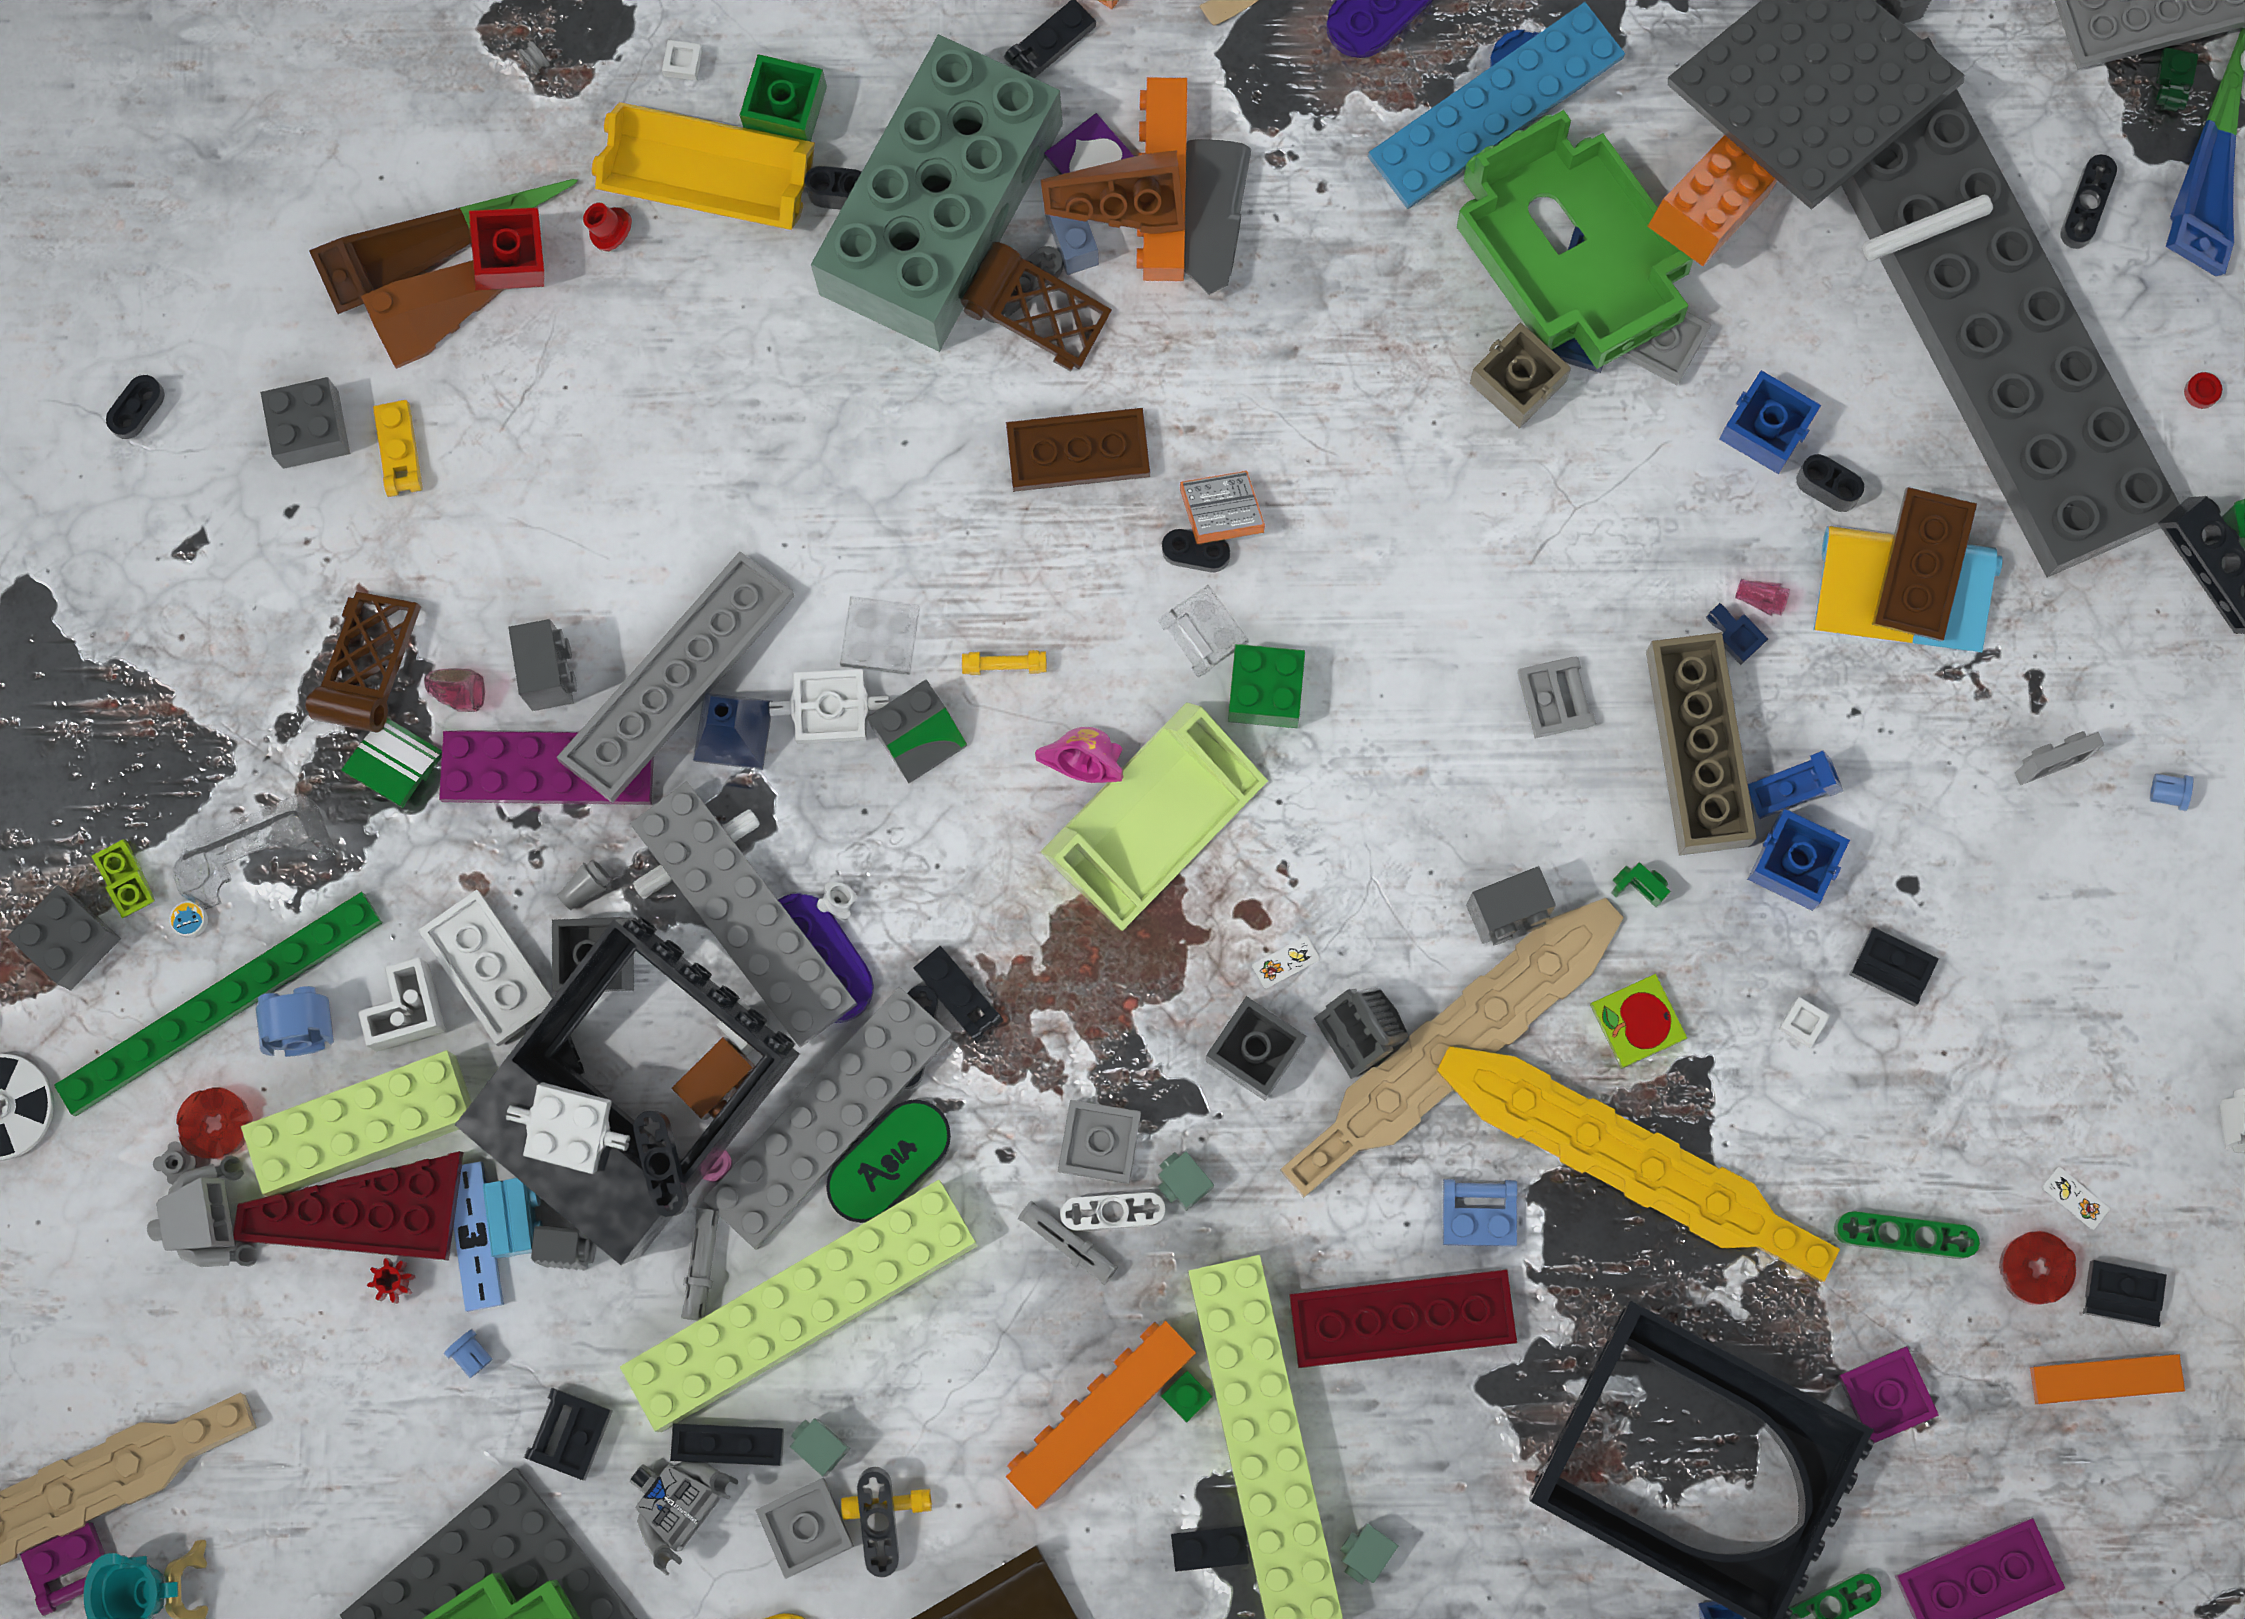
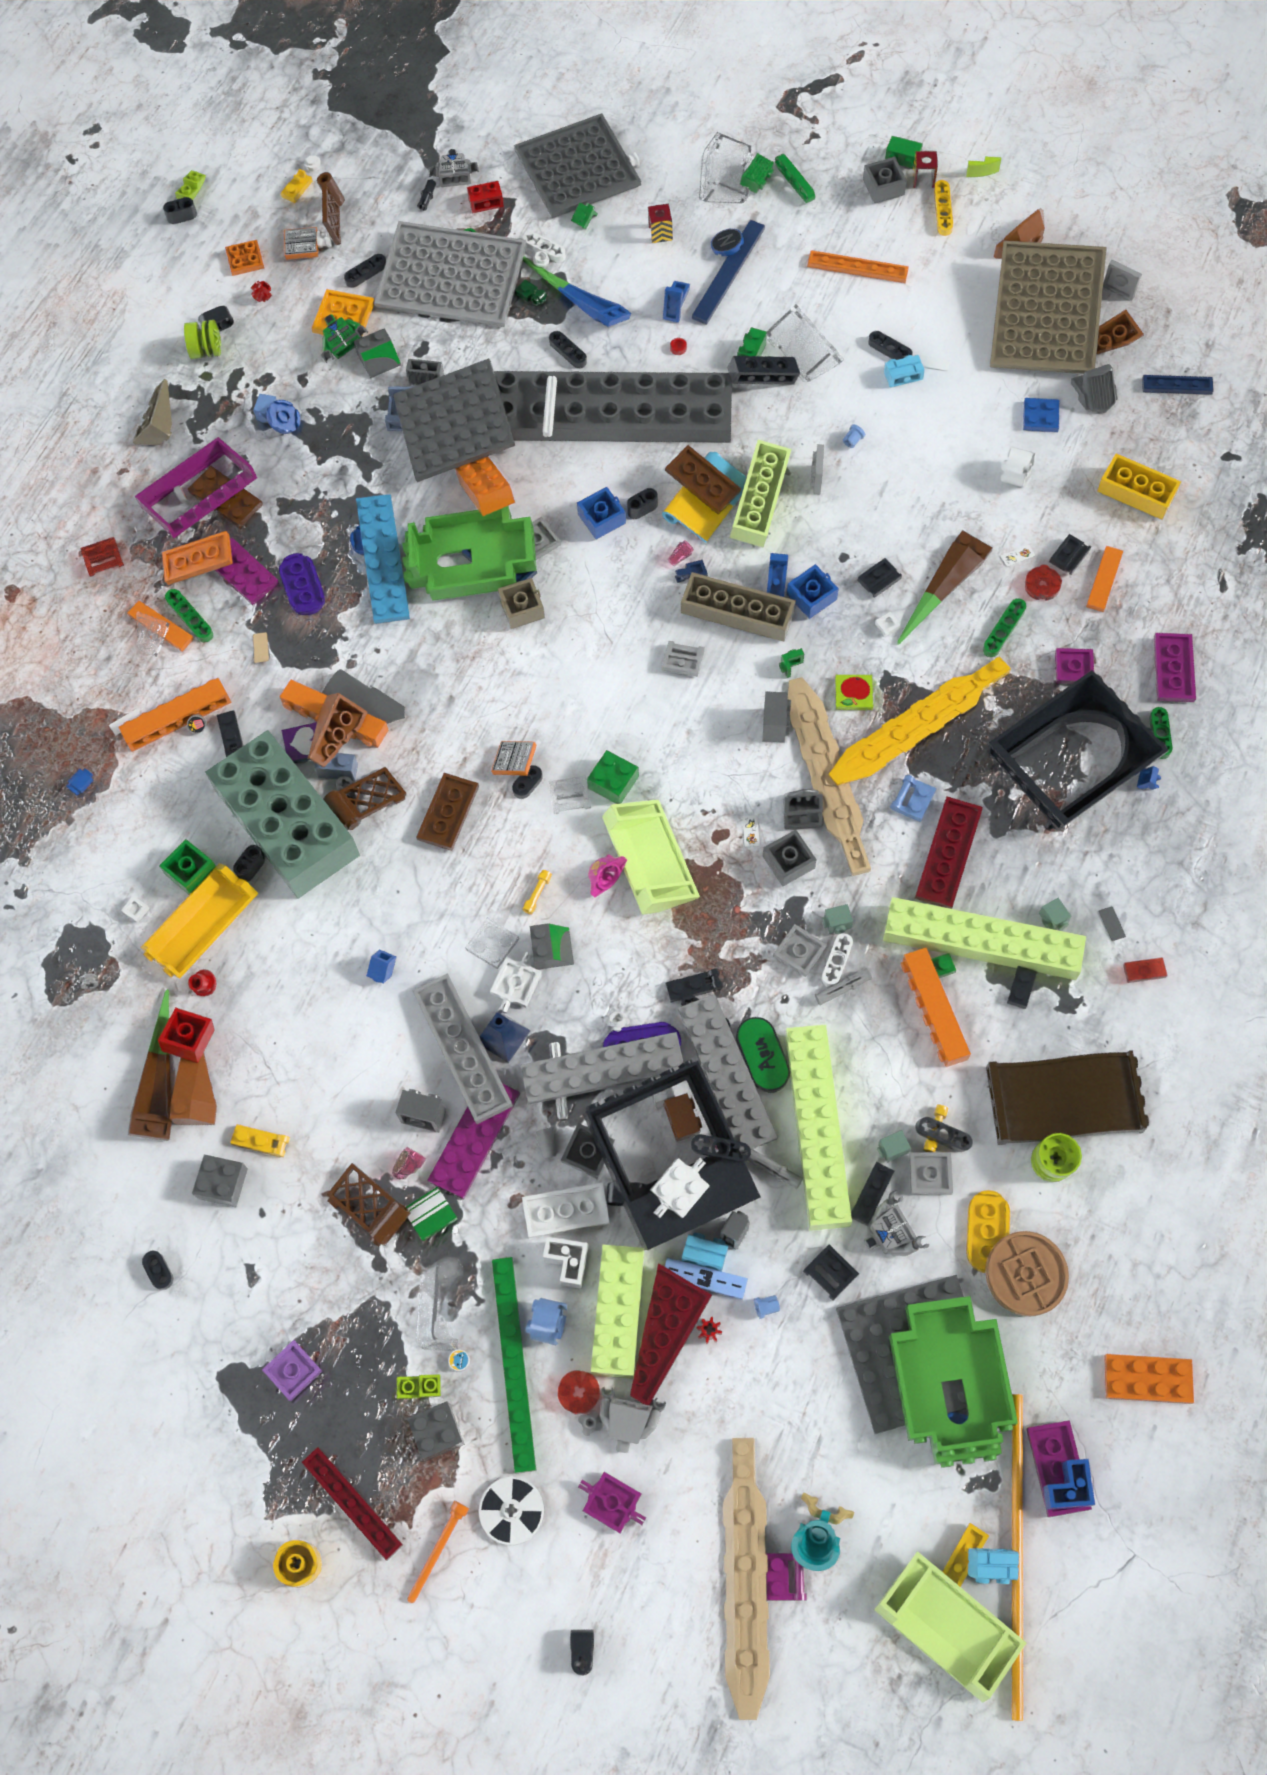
camera: 65 degrees left, 10 degrees down
none -> medium lavender plate [262,1340,322,1401]
none -> blue brick [366,949,397,984]
none -> magenta plate [578,1472,647,1534]
none -> yellowish green brick [729,440,791,547]
none -> reddish brown plate [898,530,993,645]

